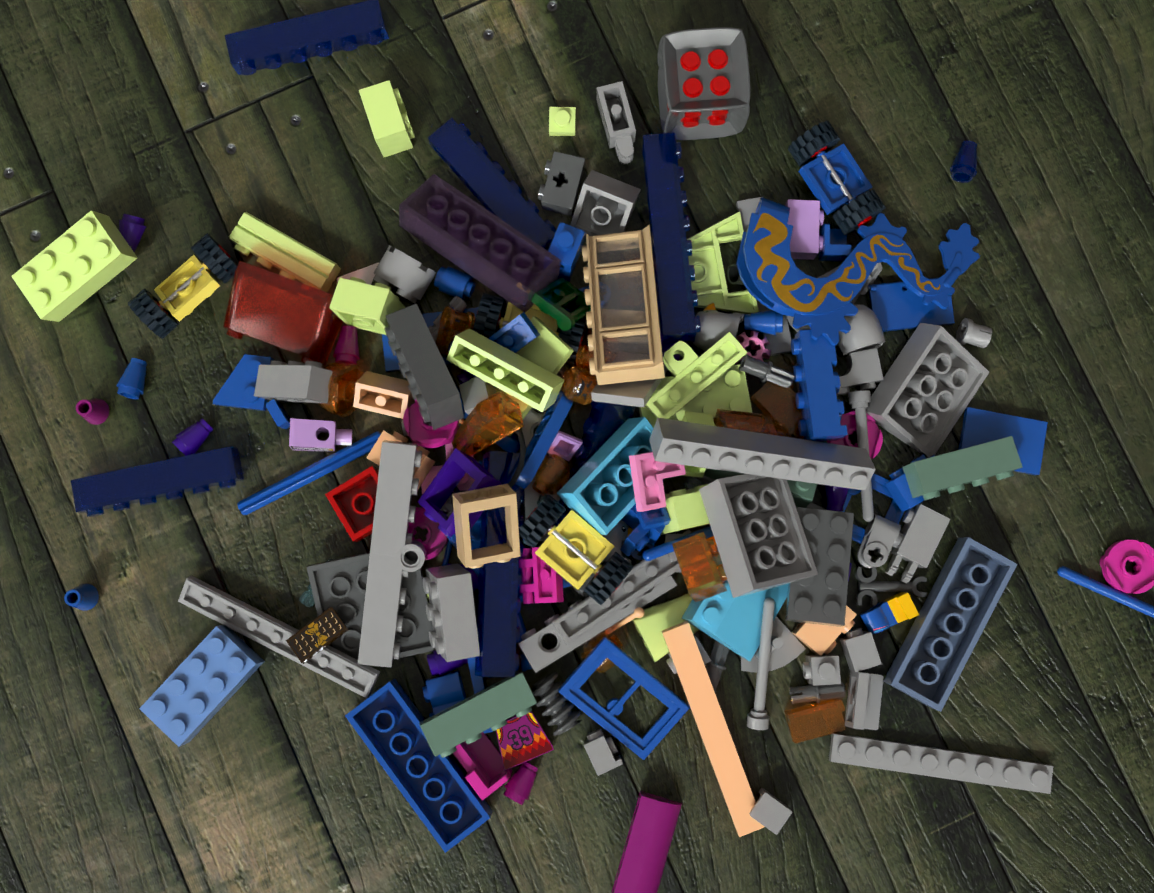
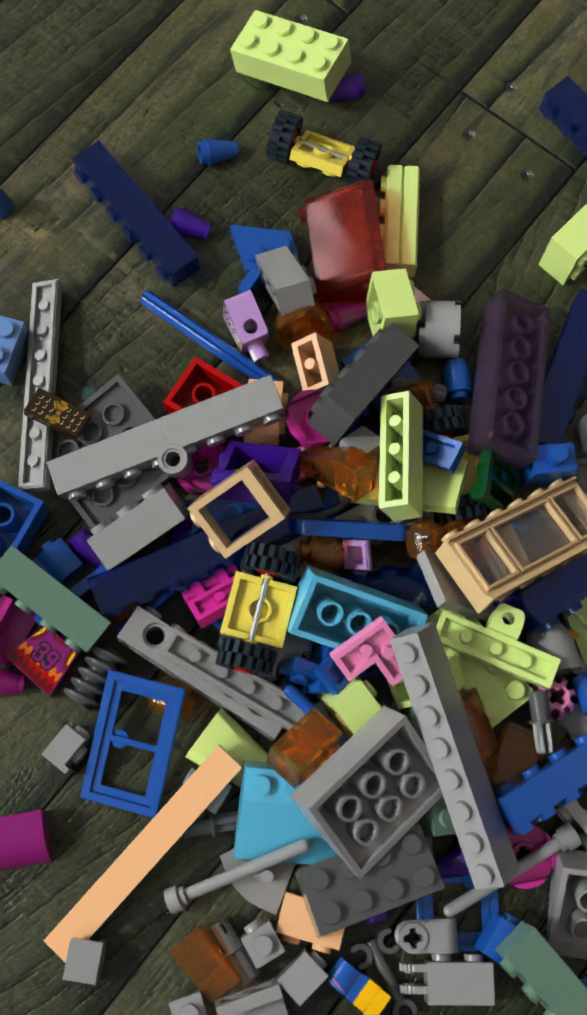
camera: 55 degrees right, 10 degrees down
magenta cone [76,398,109,425] -> none
light nougat hinge [605,607,644,635] -> none

